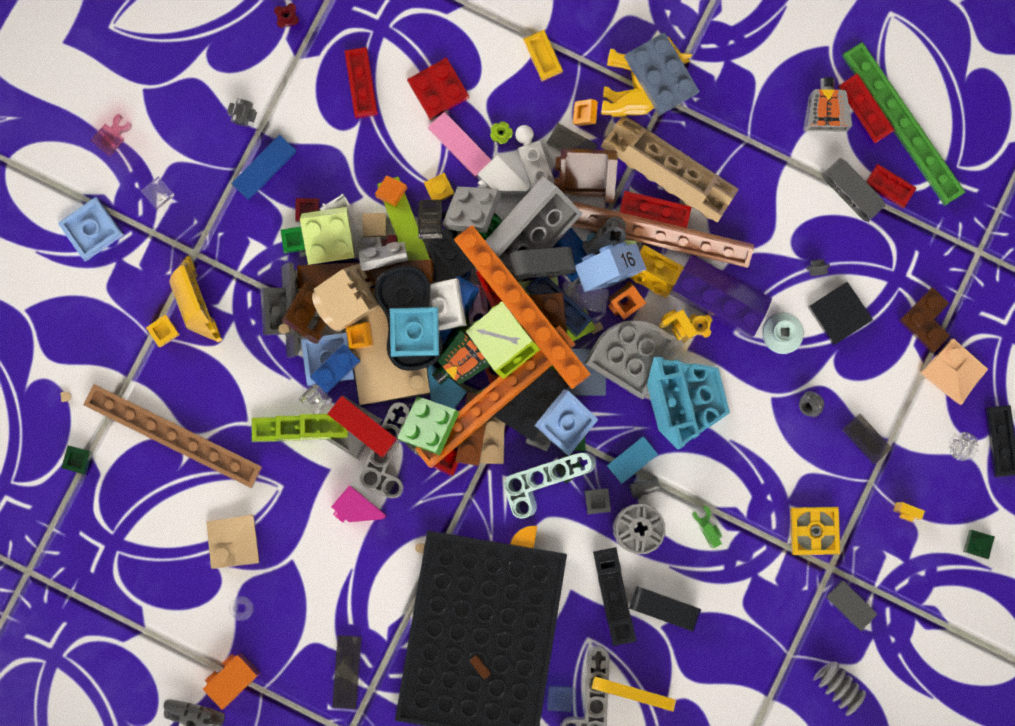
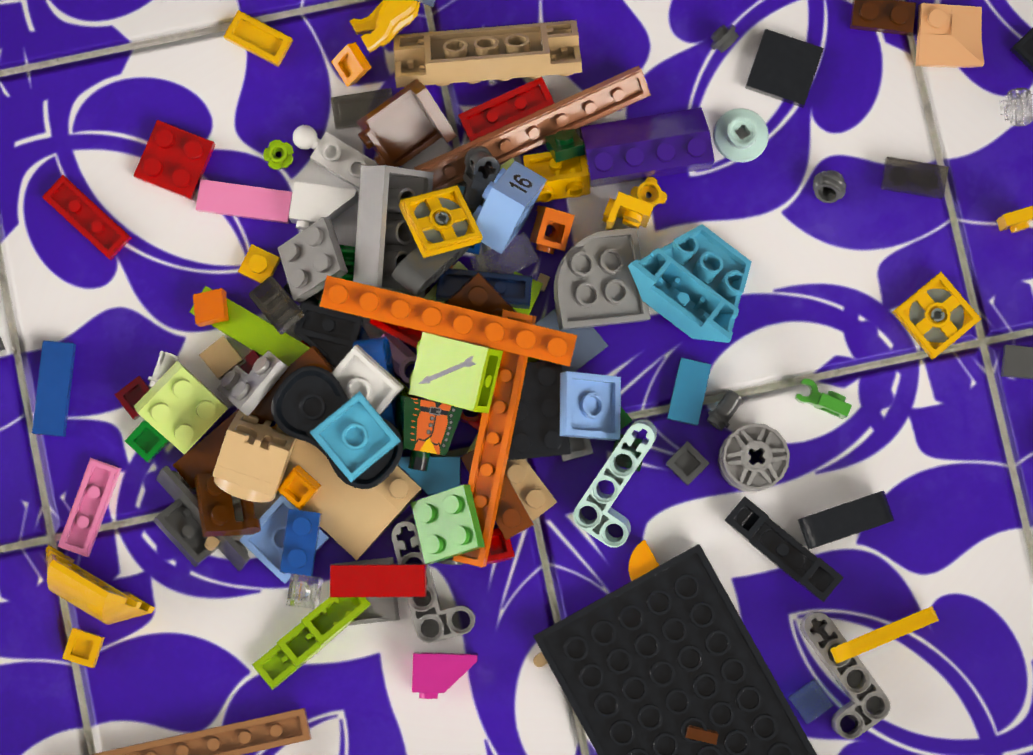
camera: 30 degrees left, 0 degrees up
none -> bright pink tile [57,458,122,557]
none -> yellow piece [398,185,483,258]
none -> dark green plate [545,129,585,163]

